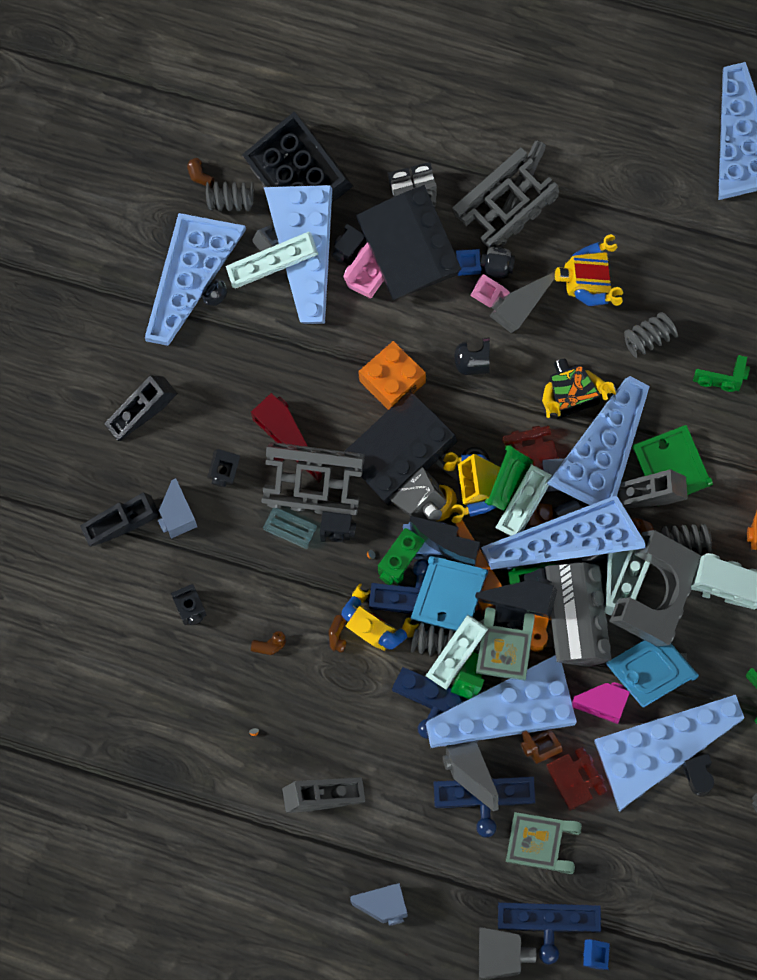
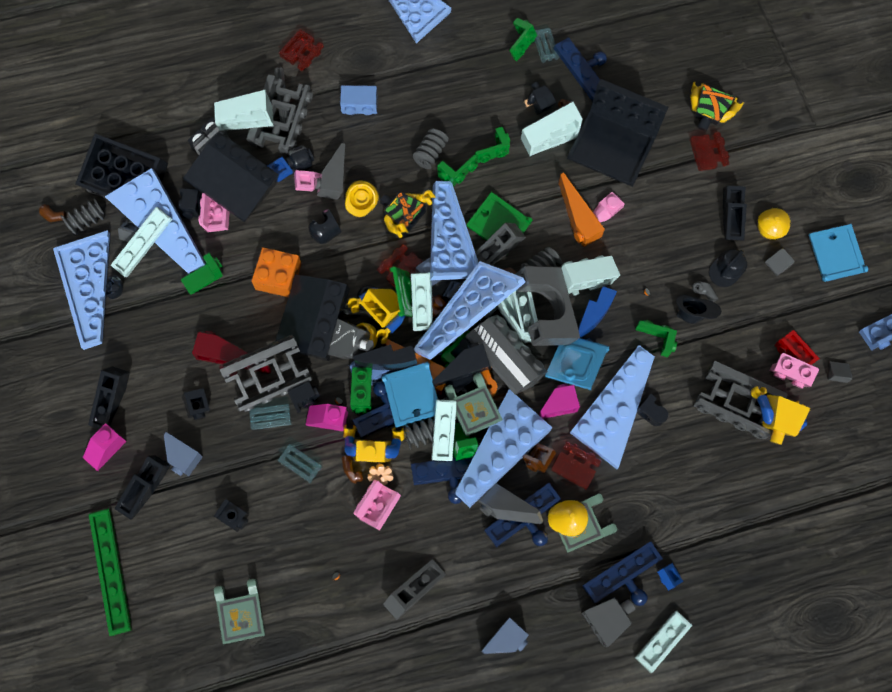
camera: 40 degrees left, 0 degrees up
reddish brown arm [251,631,286,655] -> none
torso [555,234,623,306] -> none
none -> dark pink slope [83,423,126,471]
none -> green tile [89,508,132,636]
none -> green bracket [181,253,223,295]
none -> light aqua wedge [214,90,273,131]
none -> sand green flag [214,579,265,644]
none -> clear light blue tile [278,444,322,484]
none -> clear red plate [279,29,324,71]
none -> dark pink slope [306,404,348,432]
none -> medium blue brick [340,86,377,115]
none -> yellow hat [345,180,379,217]
none -> bright pink bracket [354,479,401,531]
none -> light nougat plant [367,464,393,485]
none -> green bracket [437,154,478,187]
none -> yellow hat [548,500,588,536]
none -> blue slope [579,286,617,338]

